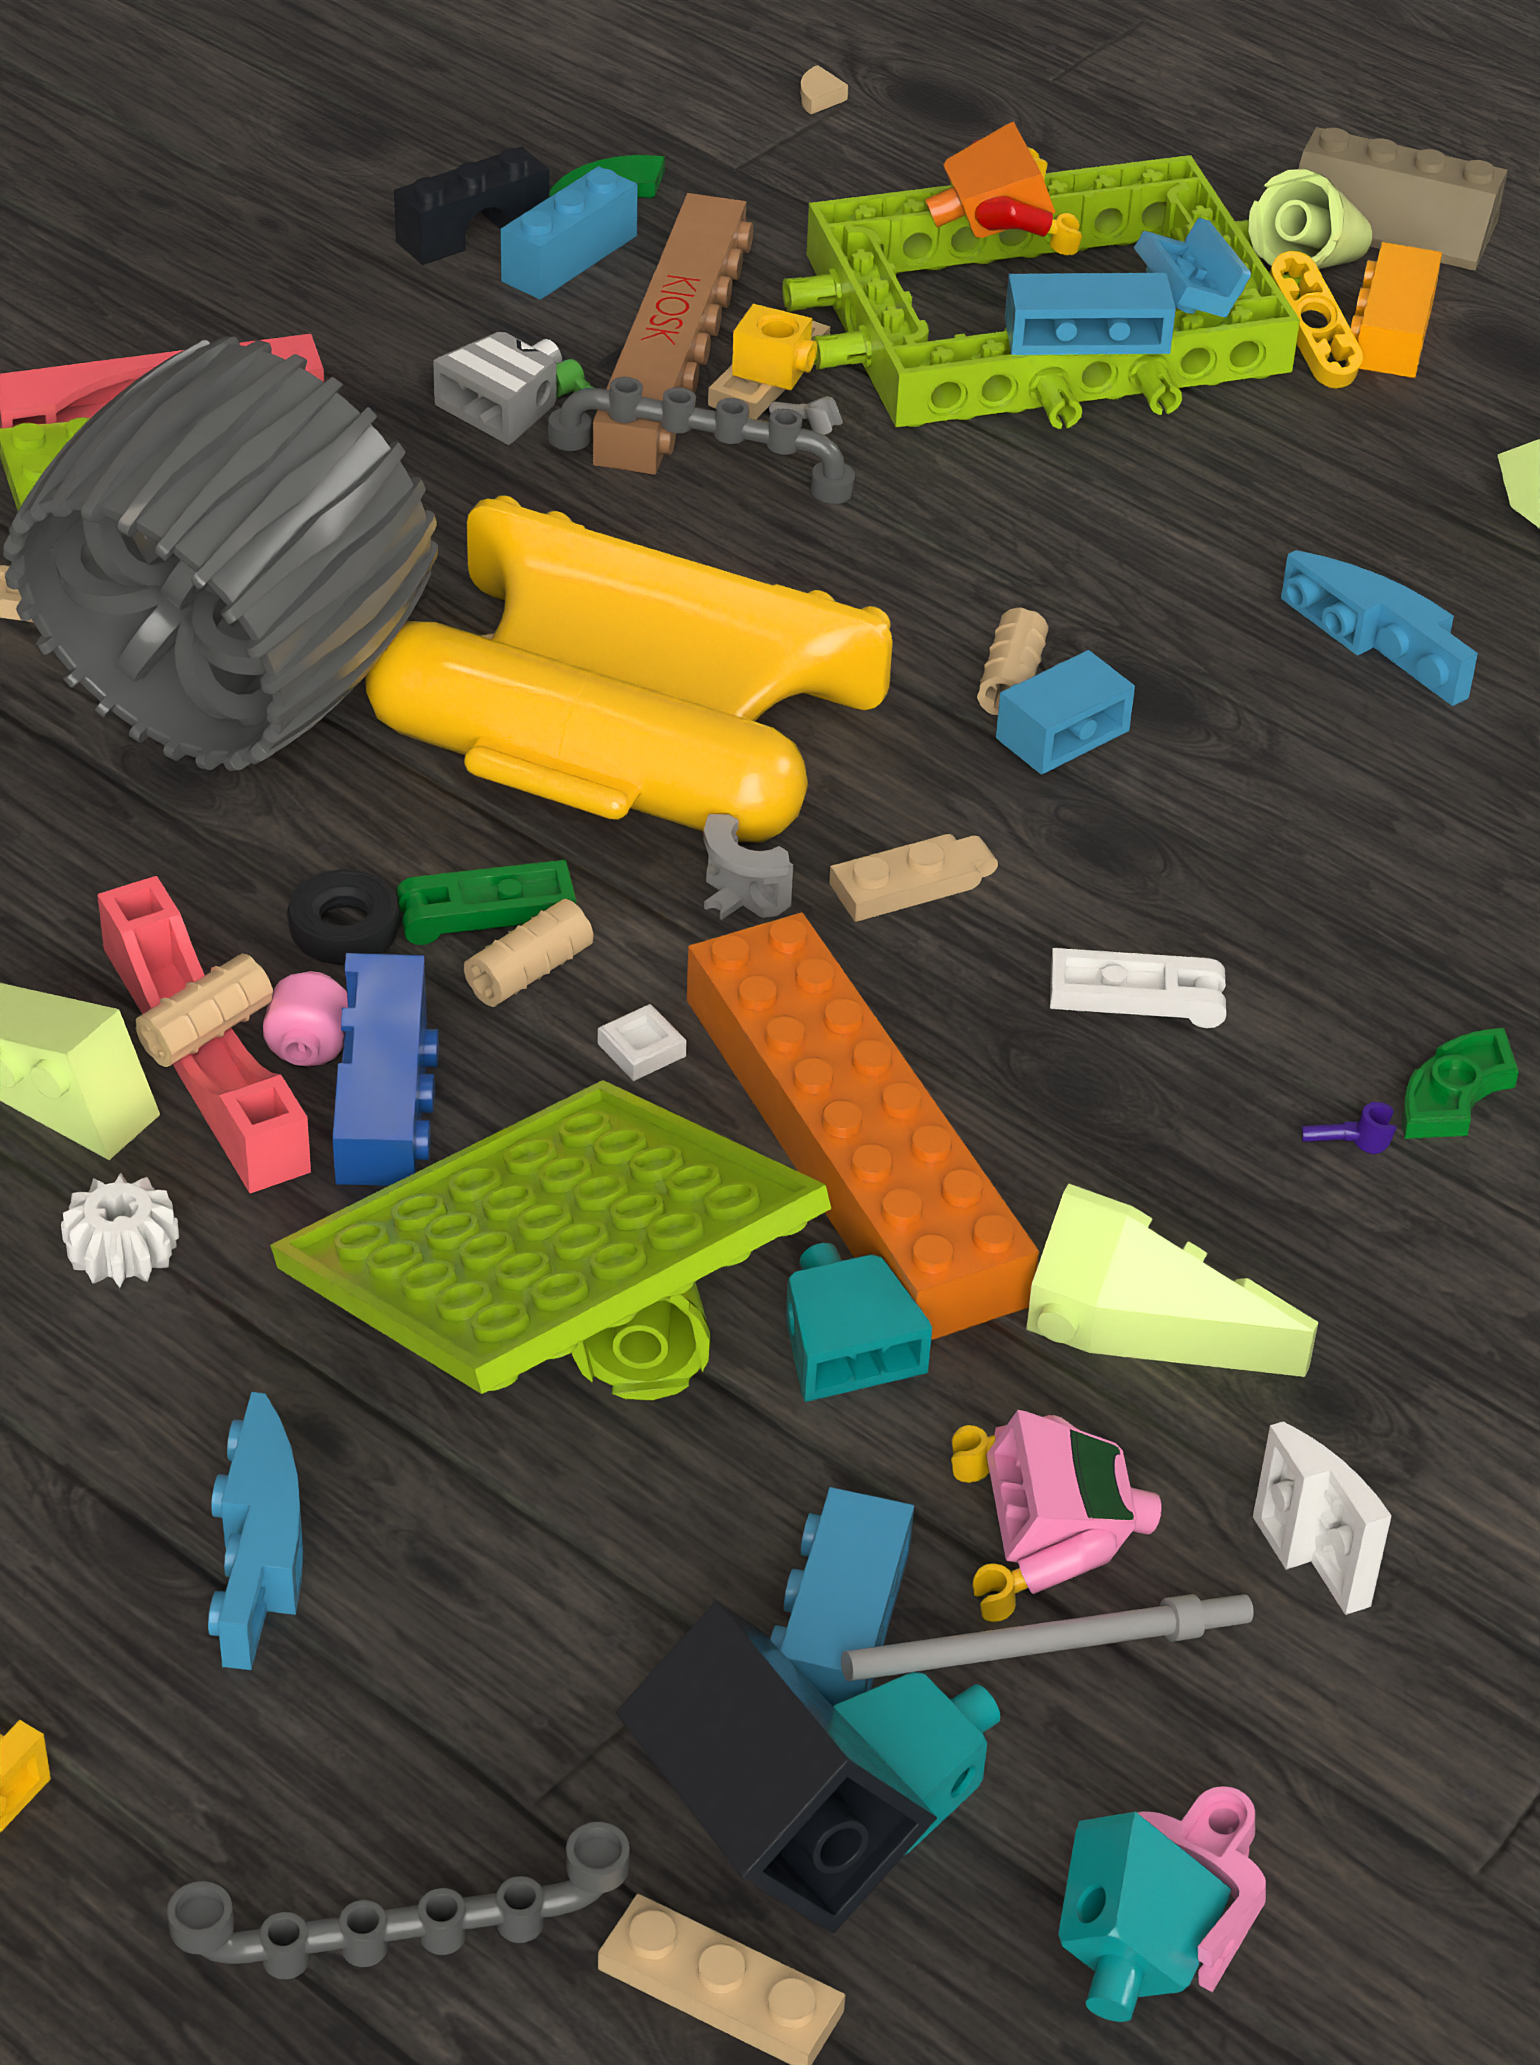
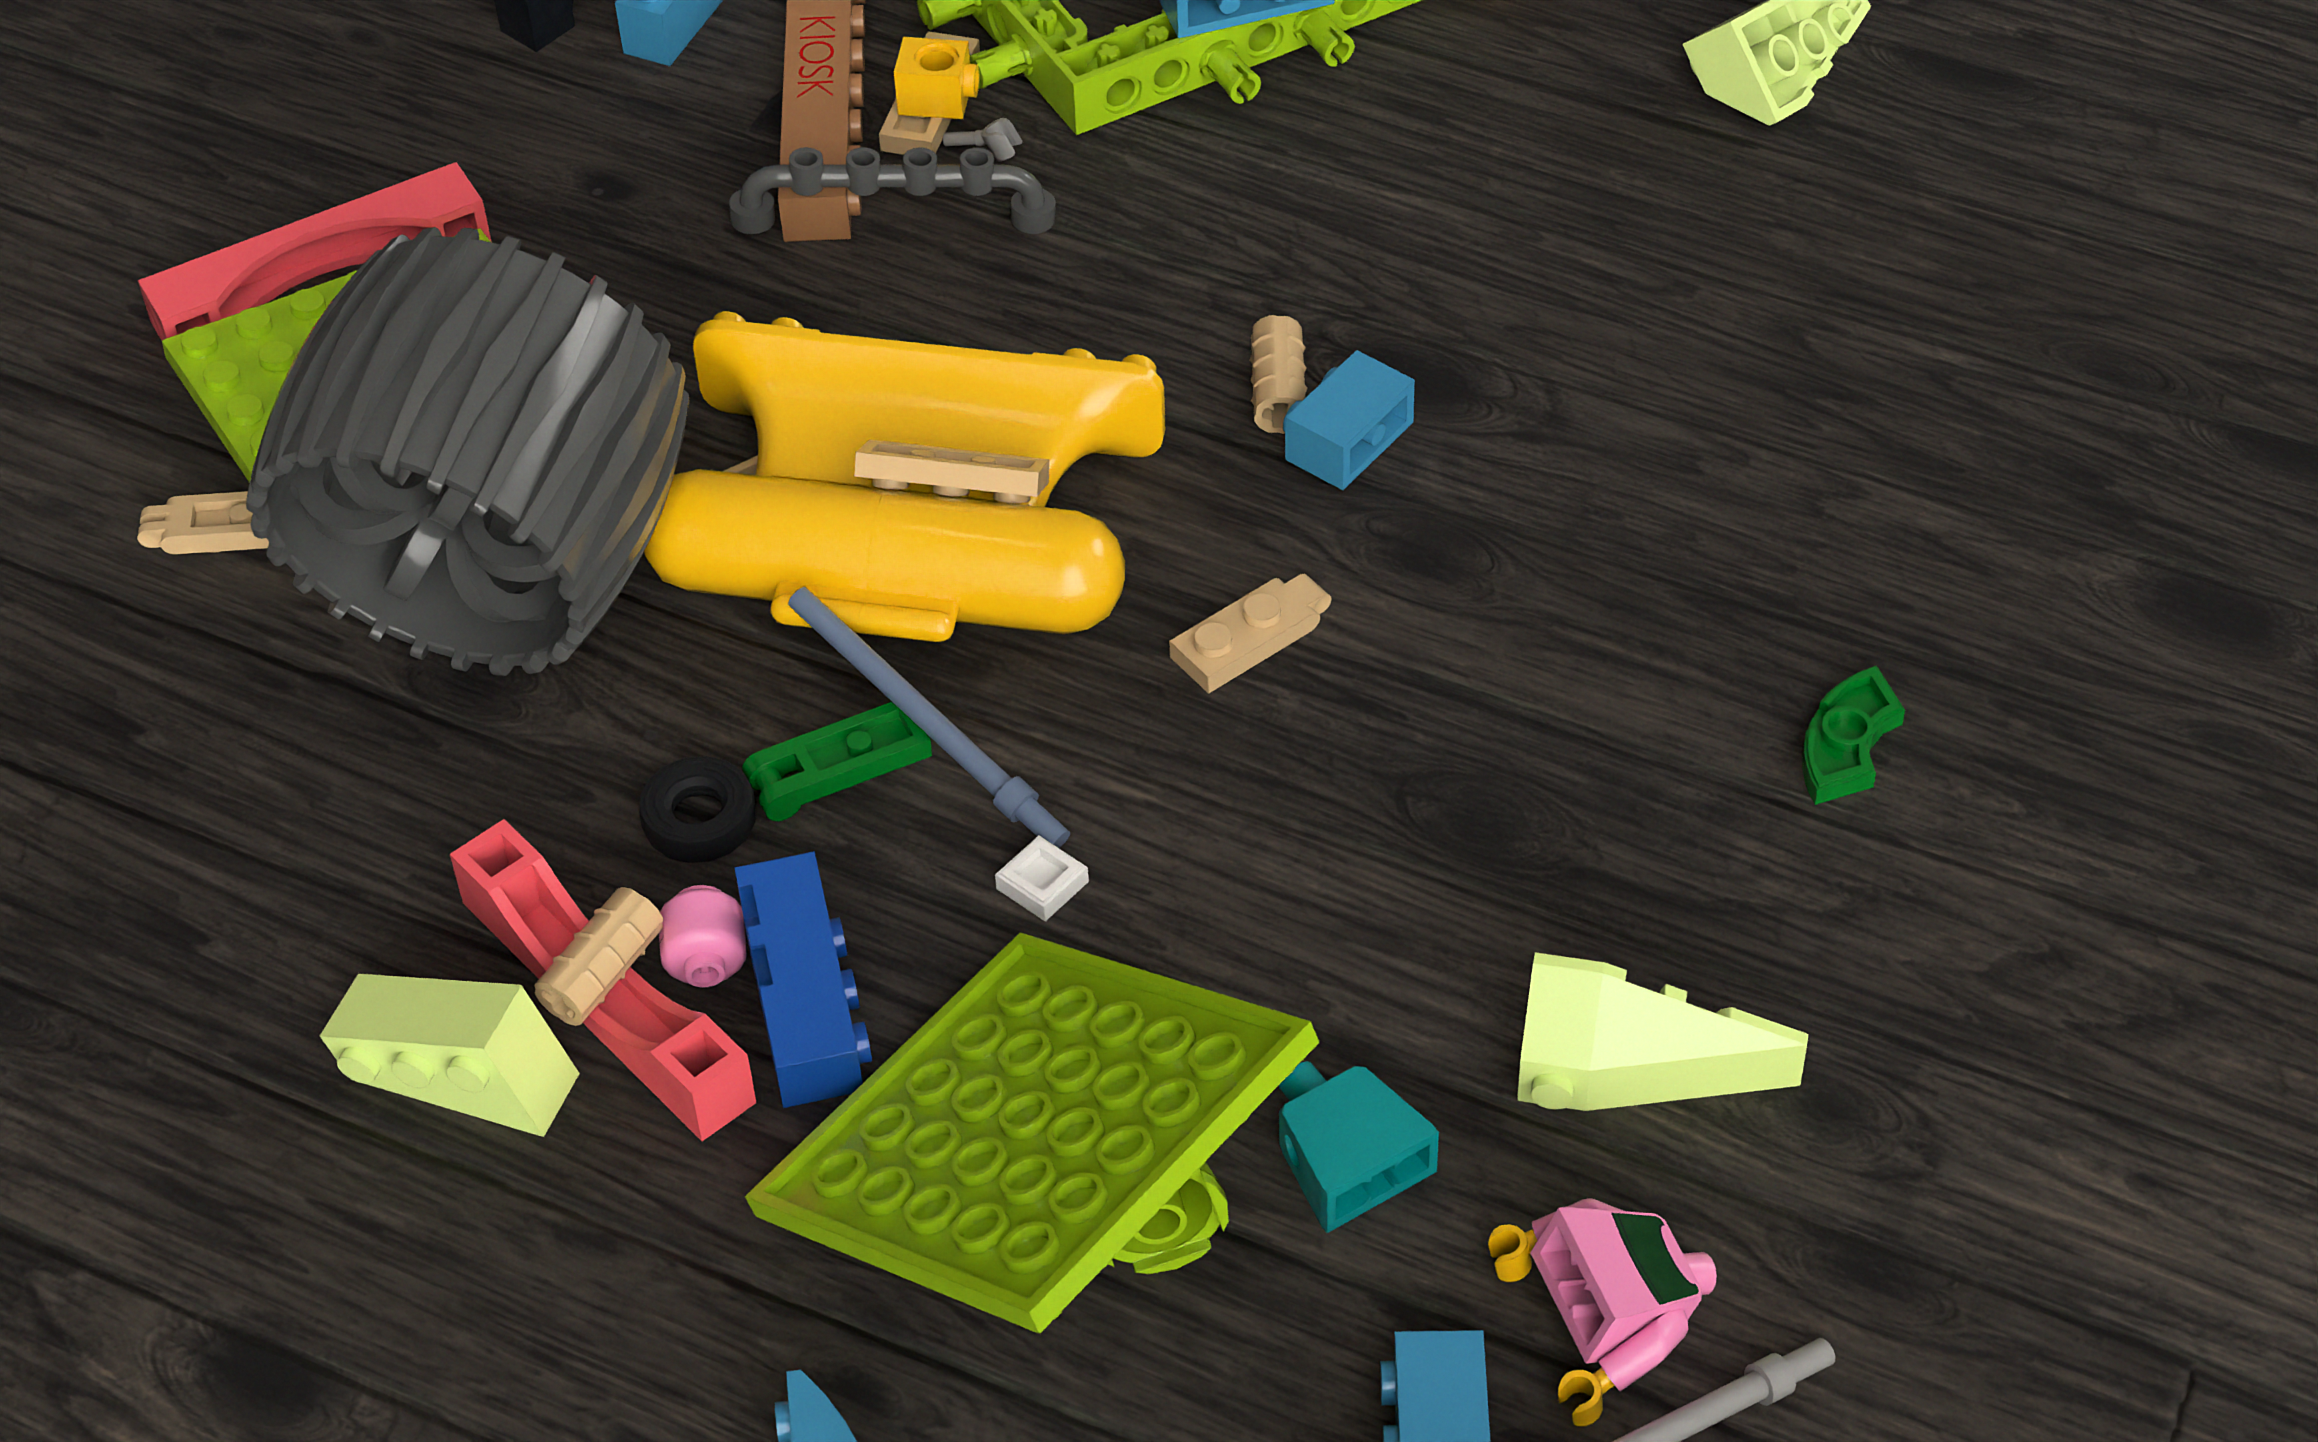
camera: 10 degrees left, 5 degrees up
white gear [61,1173,179,1288] -> none
light grey torso [433,332,562,445] -> none
tan axle [464,899,594,1007] -> none
bright green hand [556,359,594,398] -> none
orange brick [687,912,1039,1340] -> none
light grey piece [703,814,793,920] -> none
white plate [1050,948,1226,1028] -> none
white slope [1253,1422,1392,1615] -> none
dark azure slope [1281,550,1478,706] -> none
dark purple hand [1301,1102,1397,1154] -> none
none -> sand blue bar [788,587,1070,848]
none -> tan plate [854,439,1050,503]

